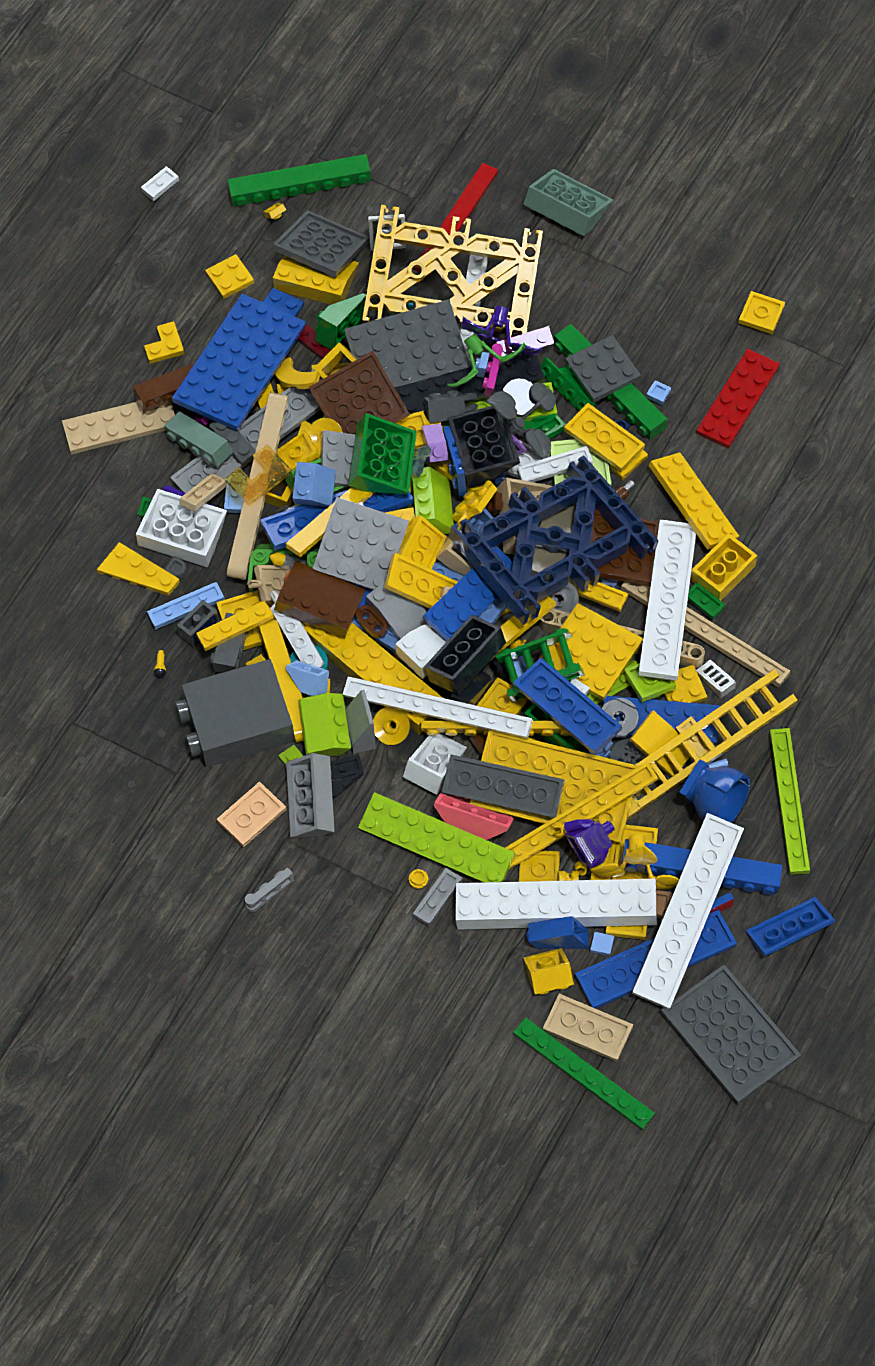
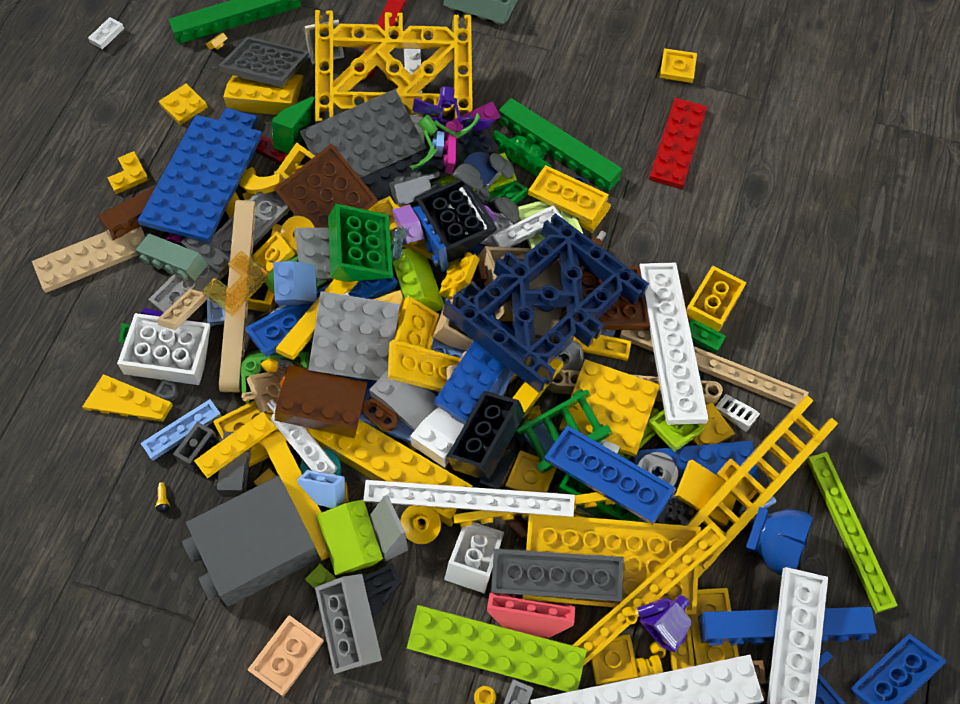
camera: 15 degrees left, 0 degrees up
dark grey plate [565,335,641,403] -> none
yellow plant [590,835,679,890] -> none
light blue plate [646,380,671,405] -> none
yellow plate [649,452,739,550] -> none

